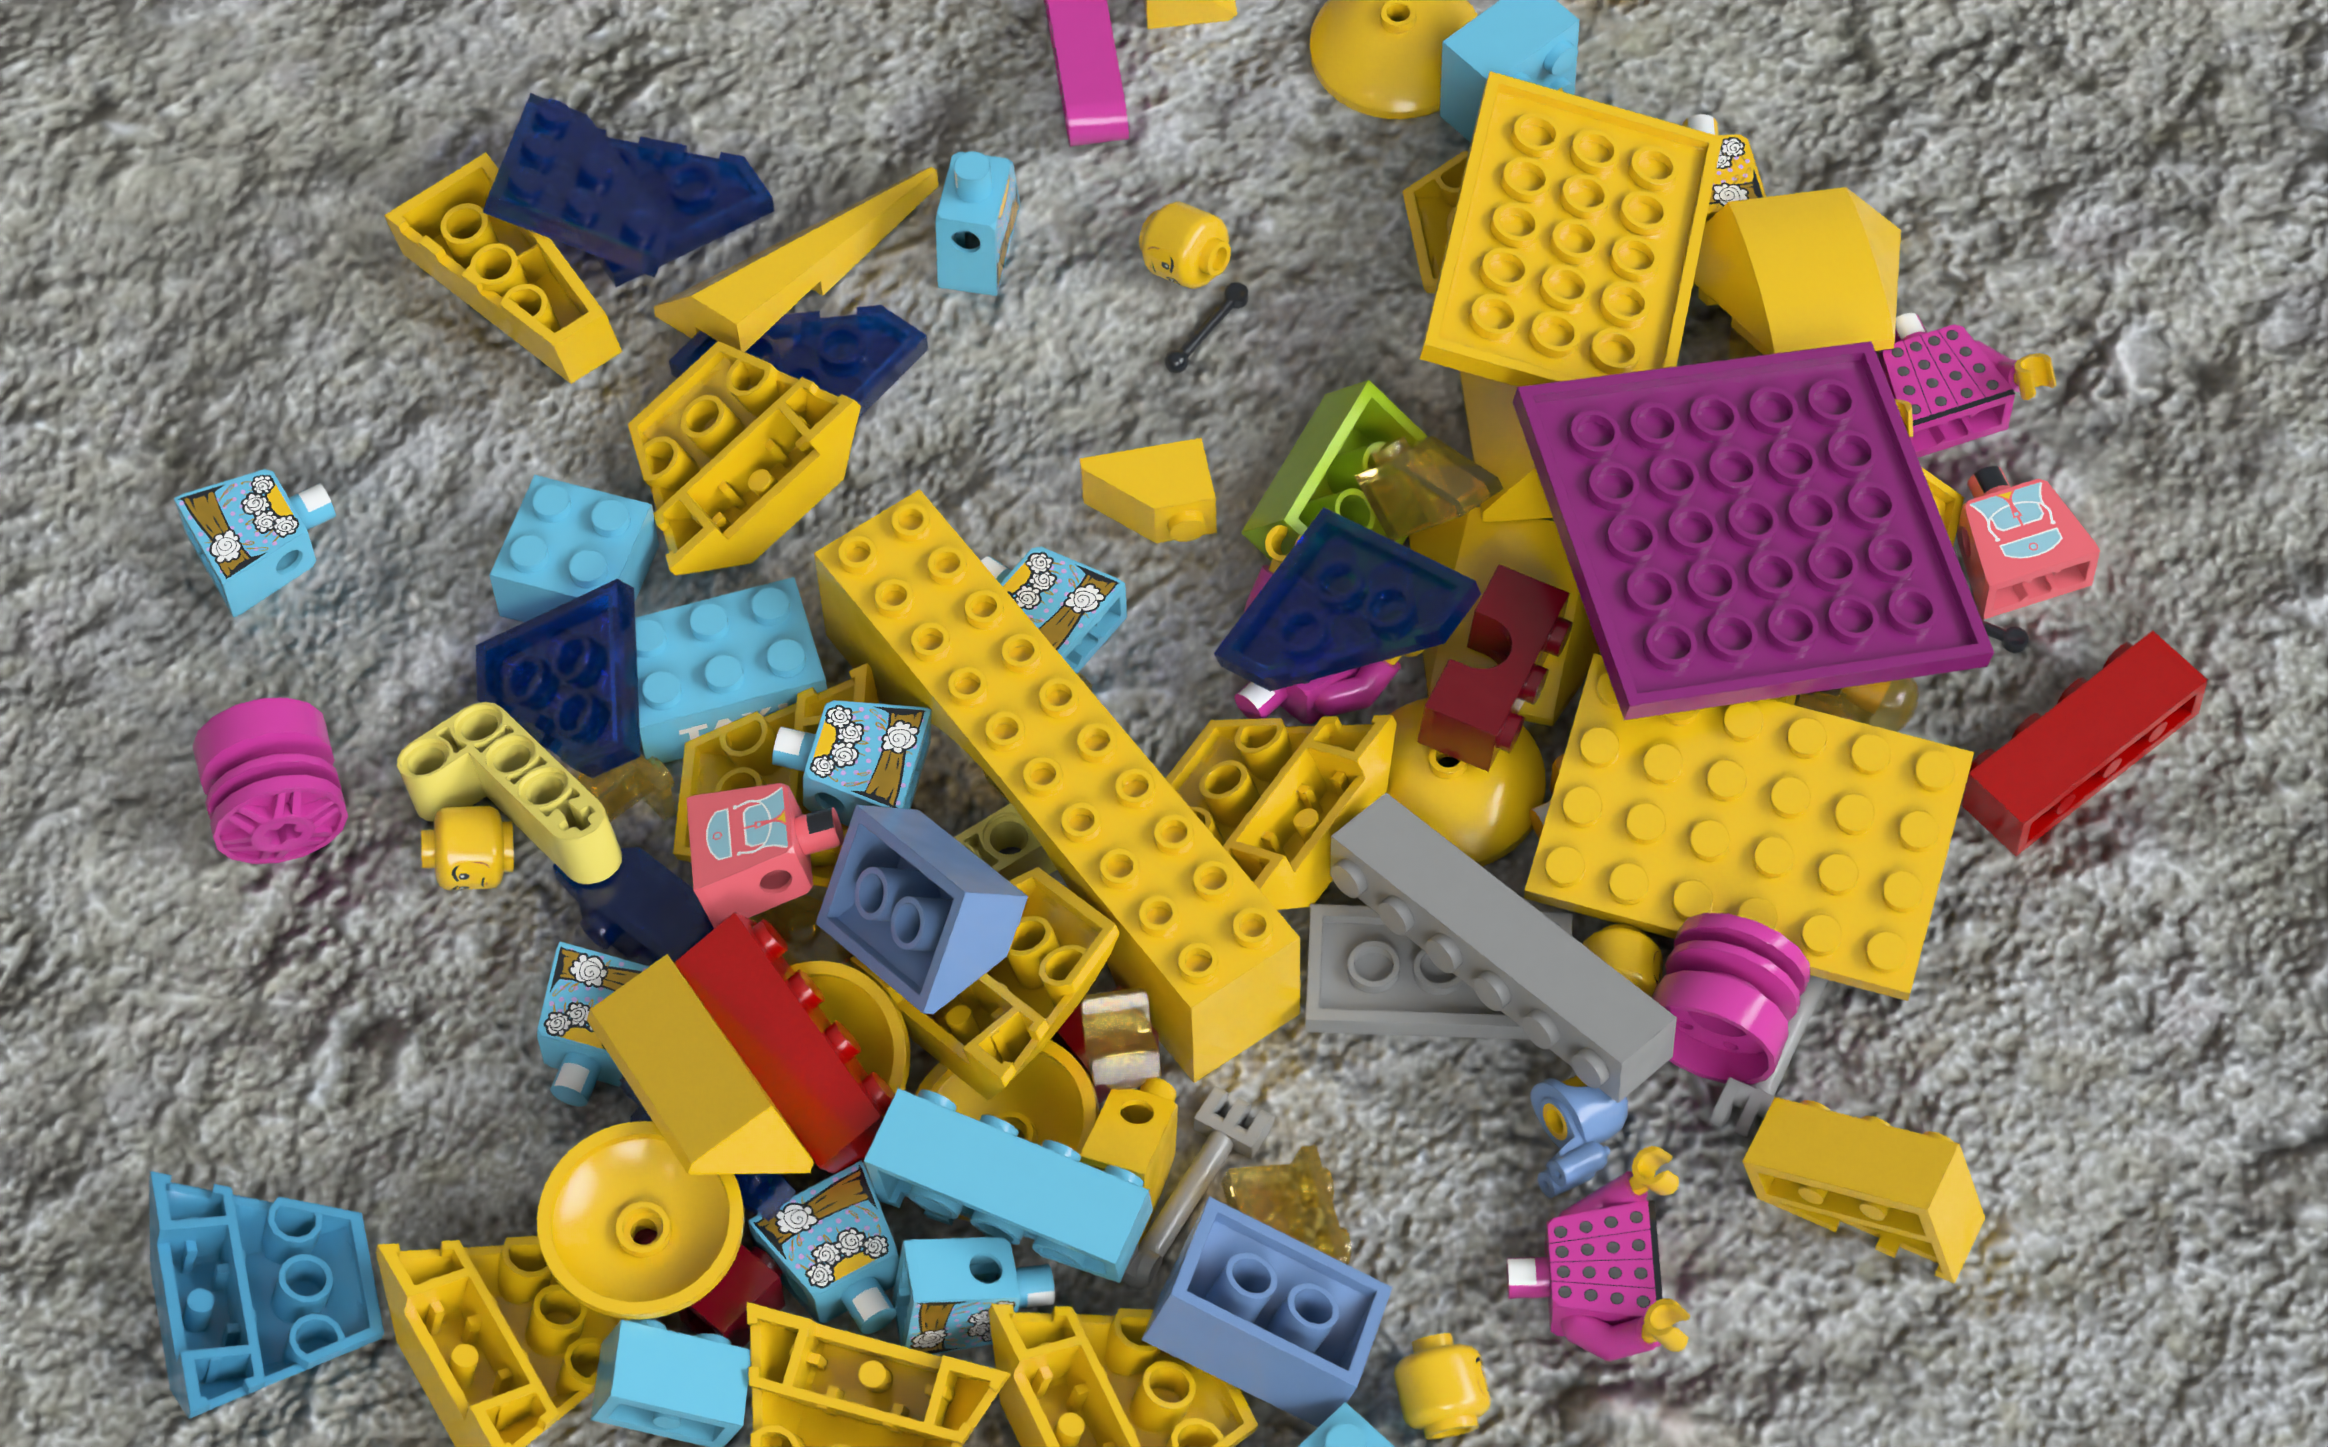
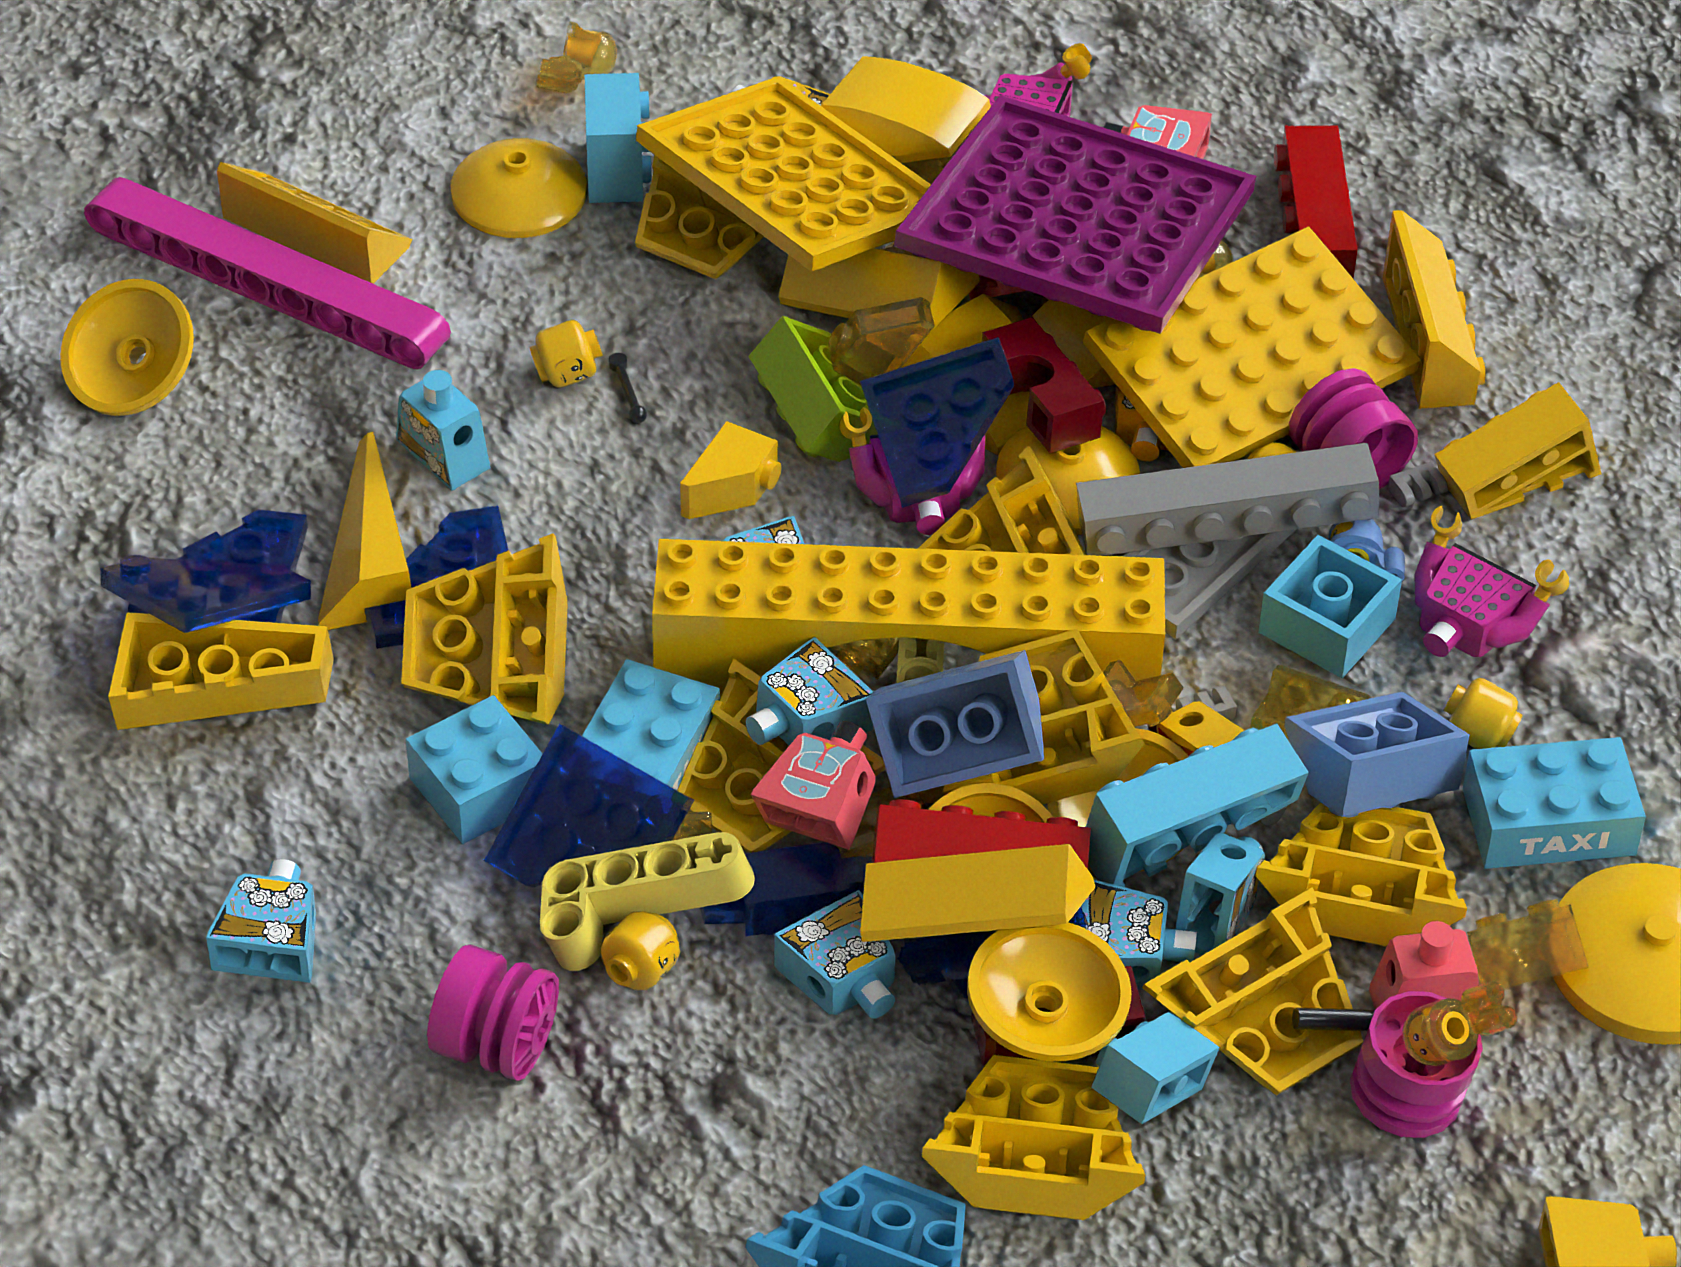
camera: 55 degrees left, 10 degrees down
none -> medium azure brick [1258,535,1402,678]
none -> yellow slope [1382,210,1485,409]

